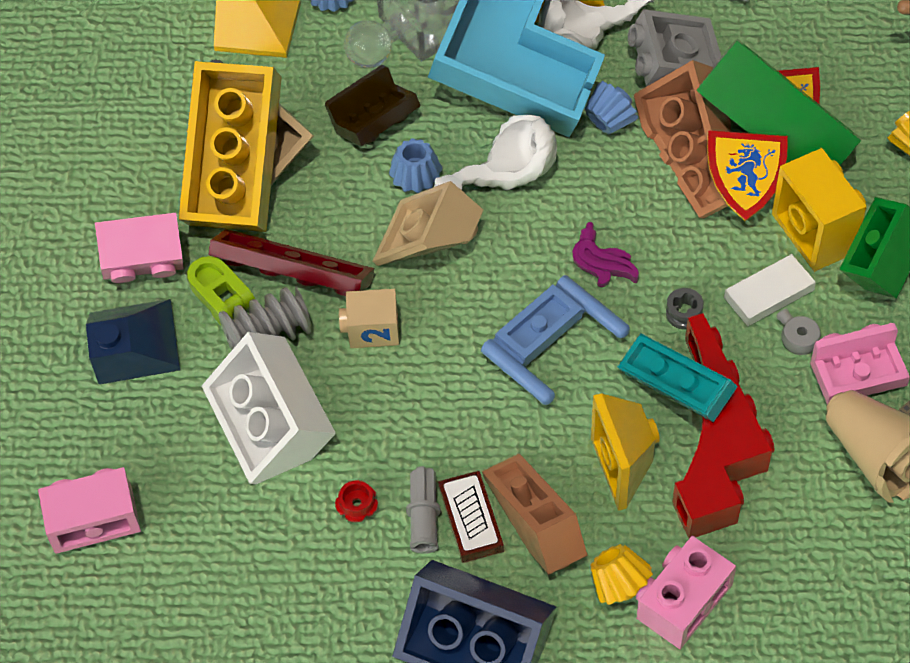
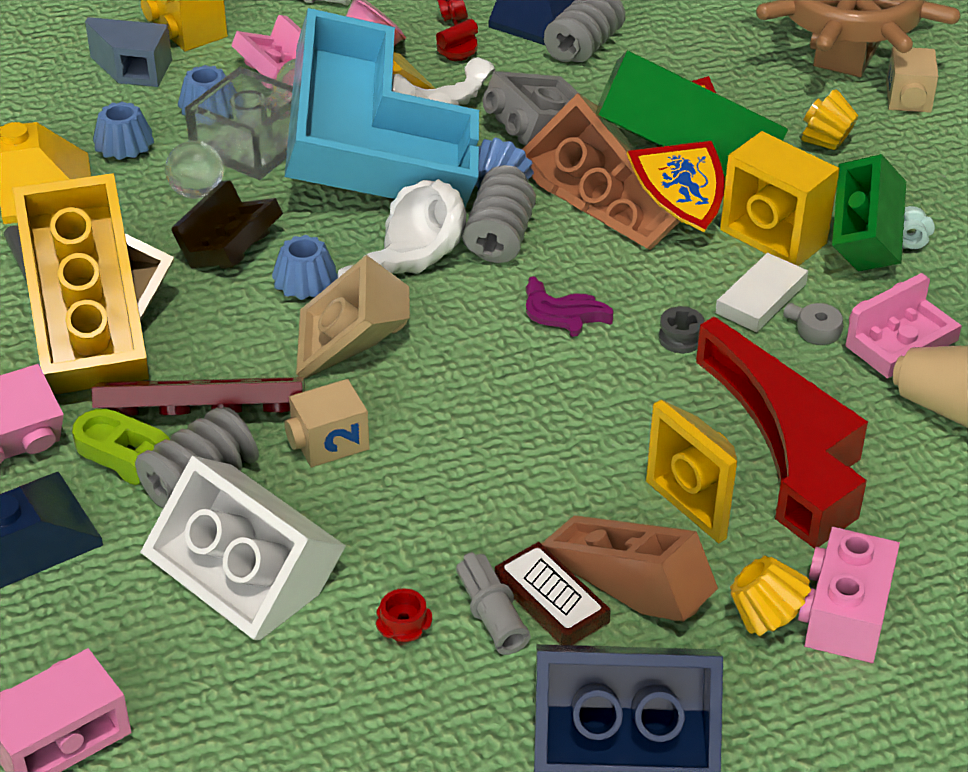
camera: 25 degrees left, 15 degrees down
medium blue plate [481,275,630,405] -> none
teal tile [617,333,738,422] -> none
none -> light grey piece [461,165,536,263]

